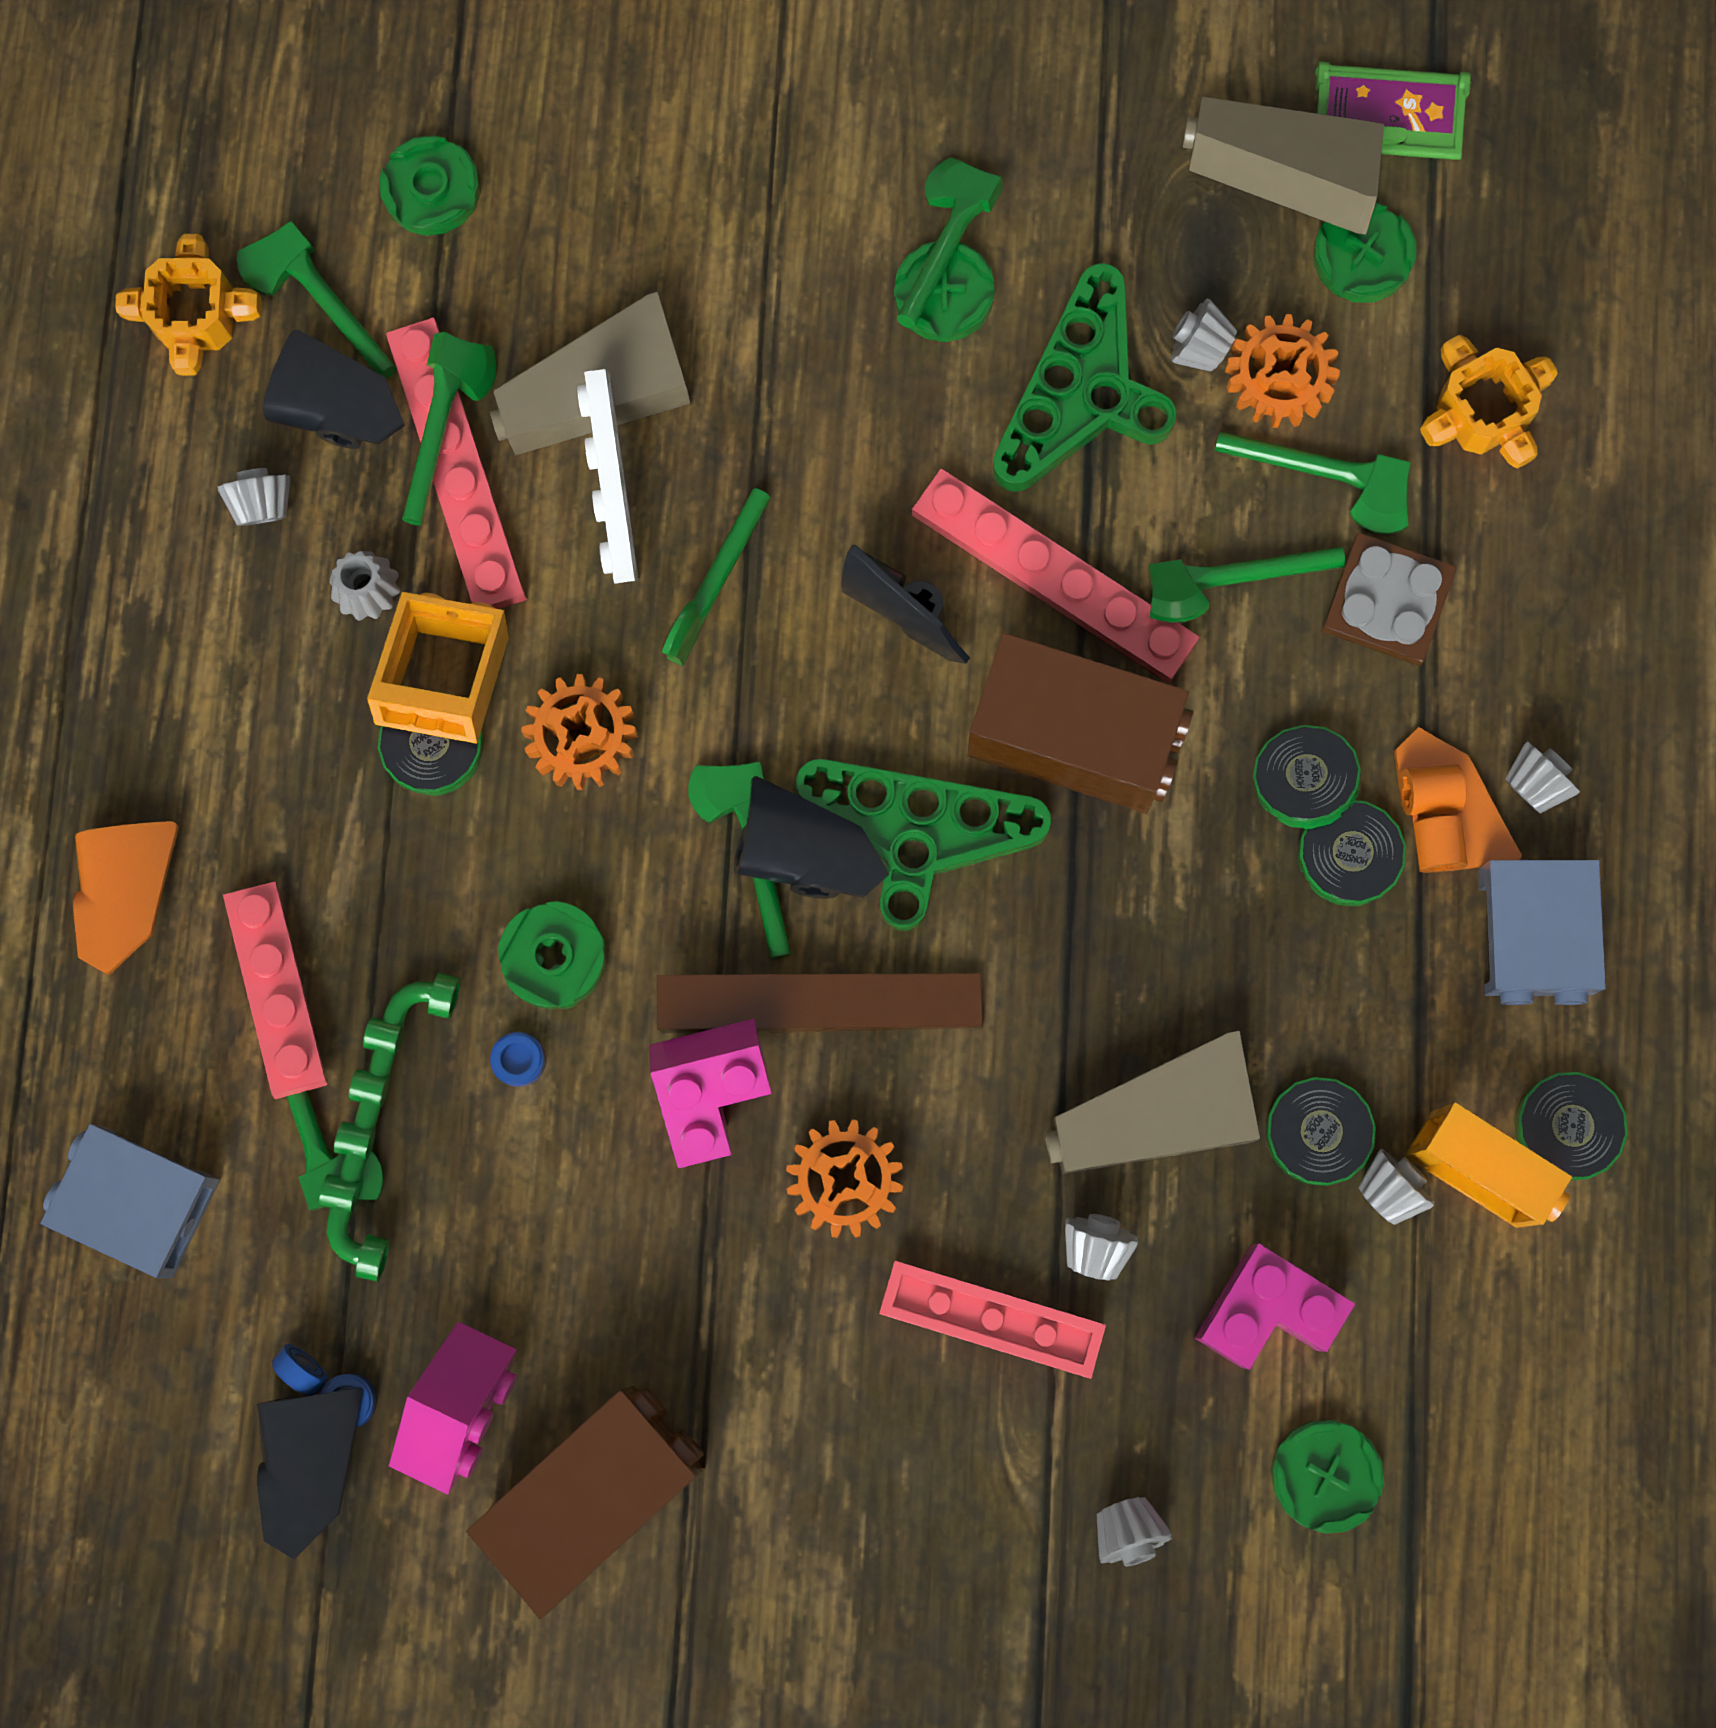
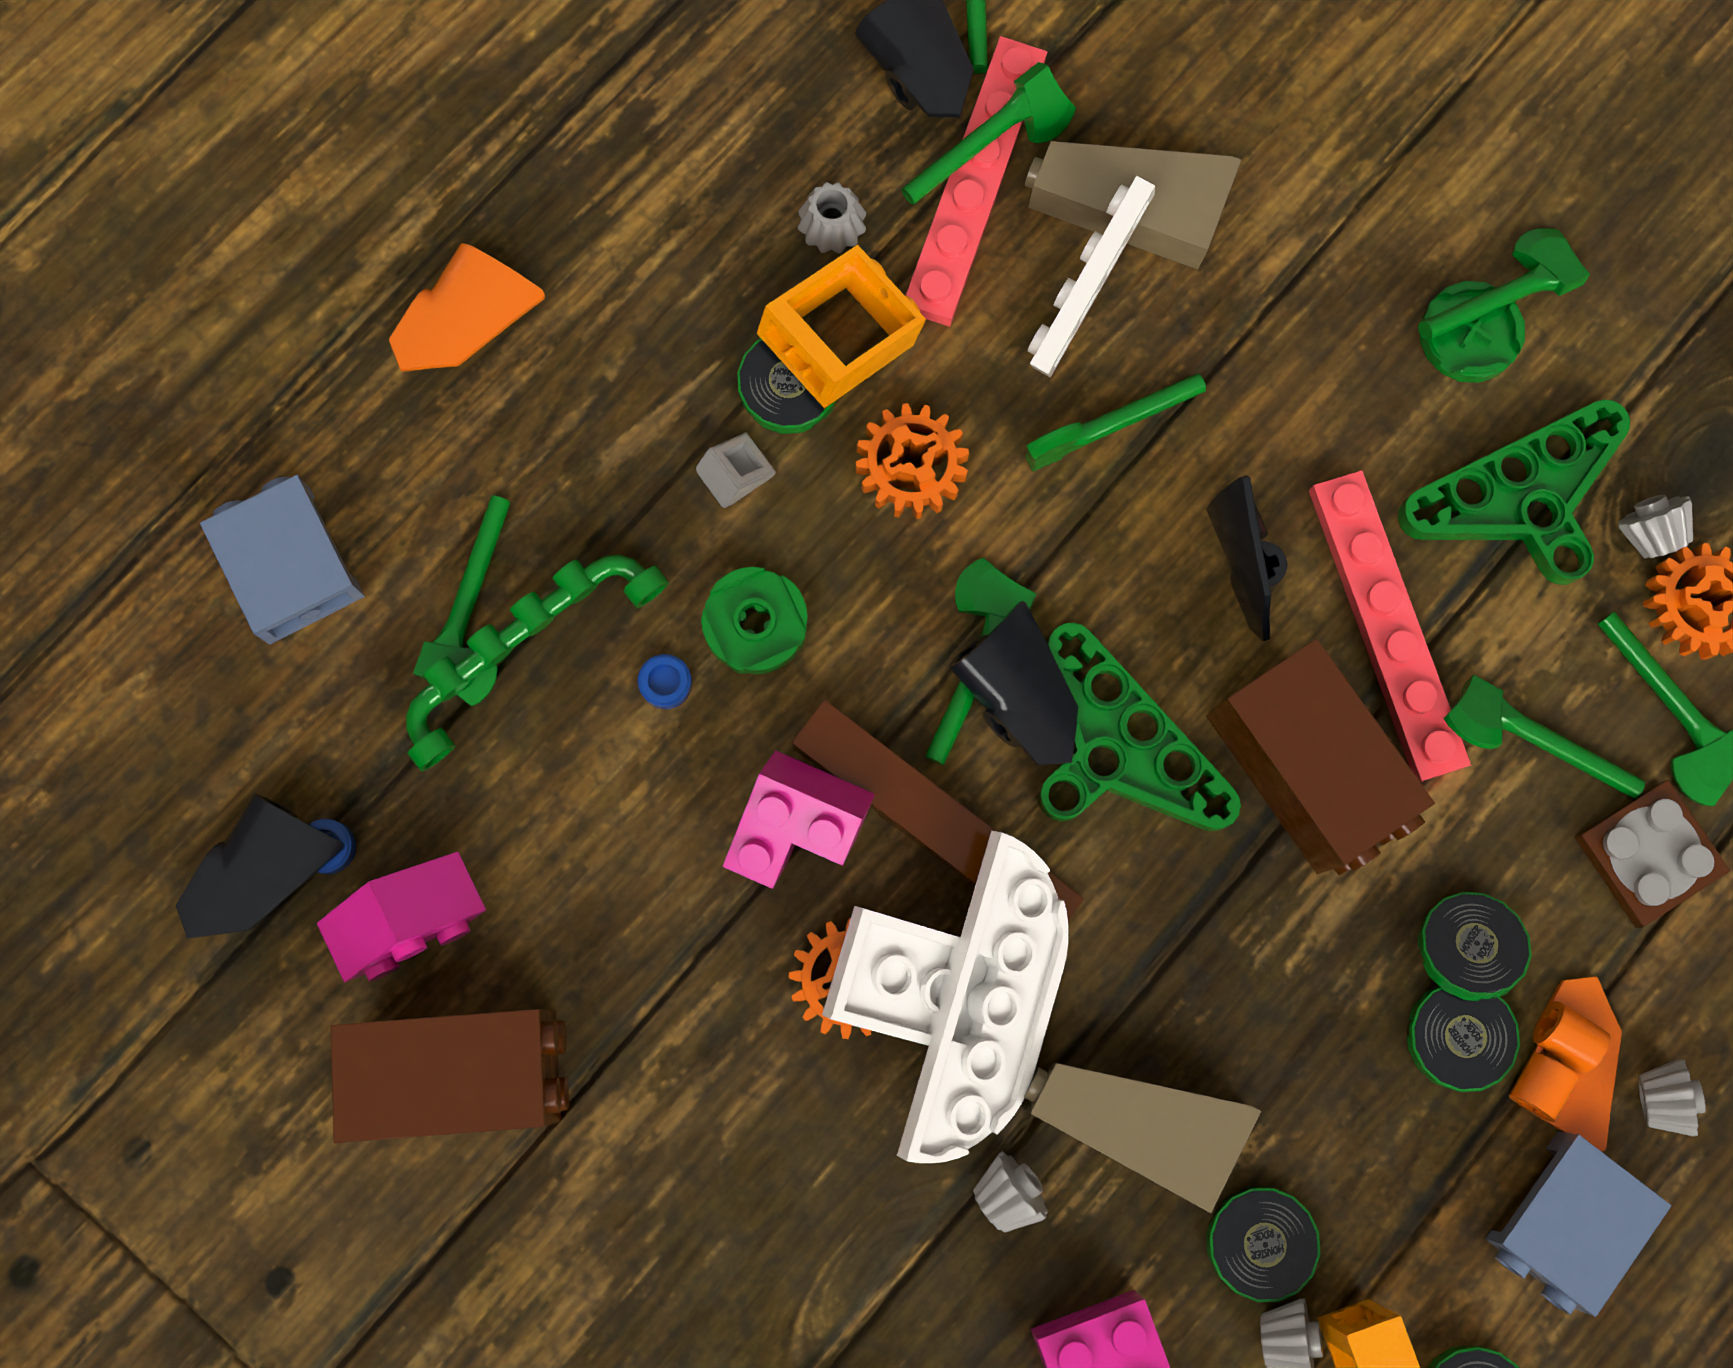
camera: 25 degrees right, 0 degrees up
light grey piece [218,468,291,526] -> none
coral plate [223,881,328,1099] -> none
blue tile [272,1344,328,1396] -> none
coral plate [879,1261,1106,1379] -> none
none -> light grey slope [696,432,776,508]
none -> white plate [822,830,1068,1163]

